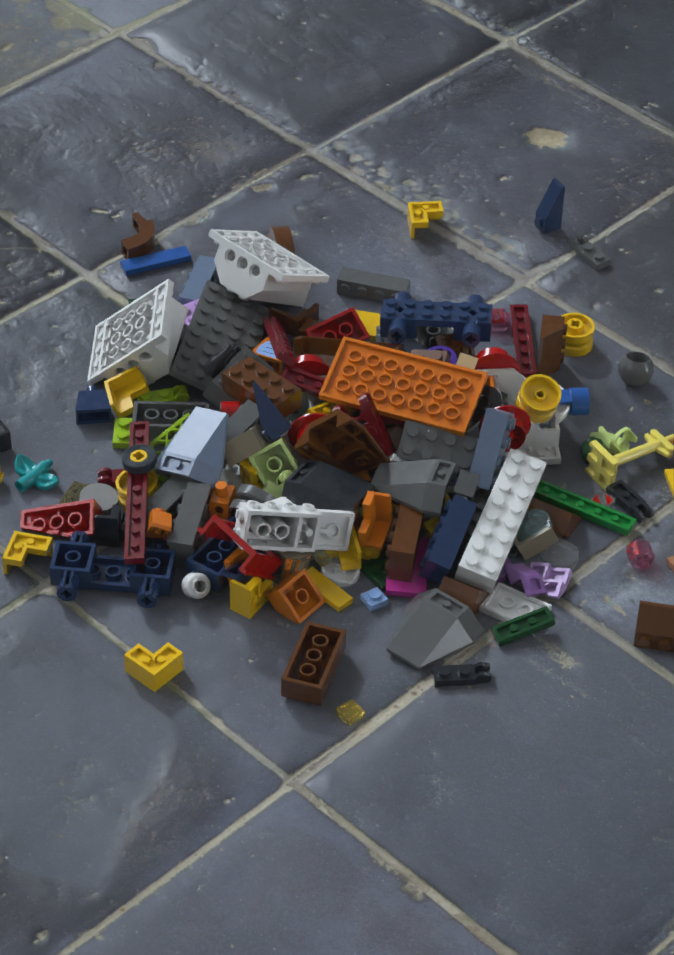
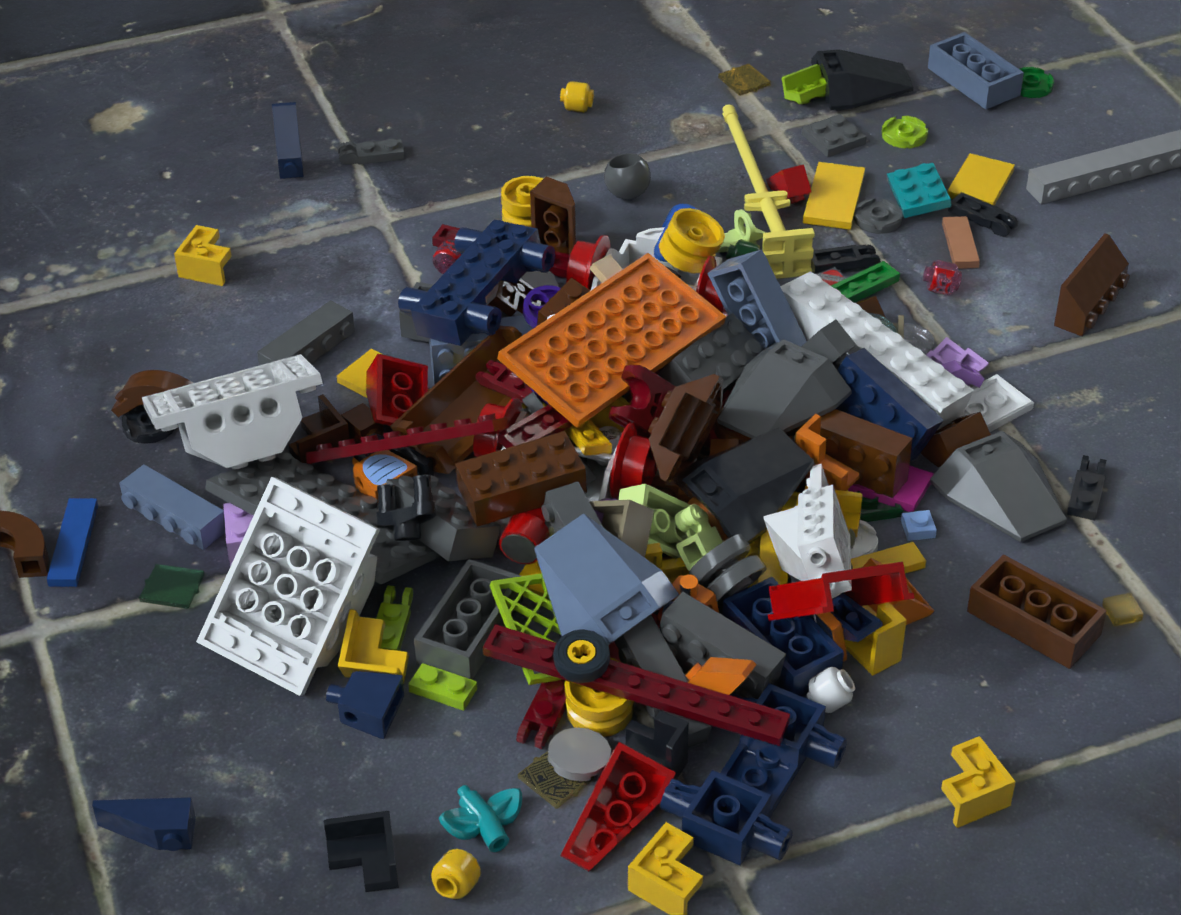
camera: 65 degrees left, 0 degrees up
dark blue slope [253,381,291,441] -> none
dark green tile [491,606,555,647] -> none

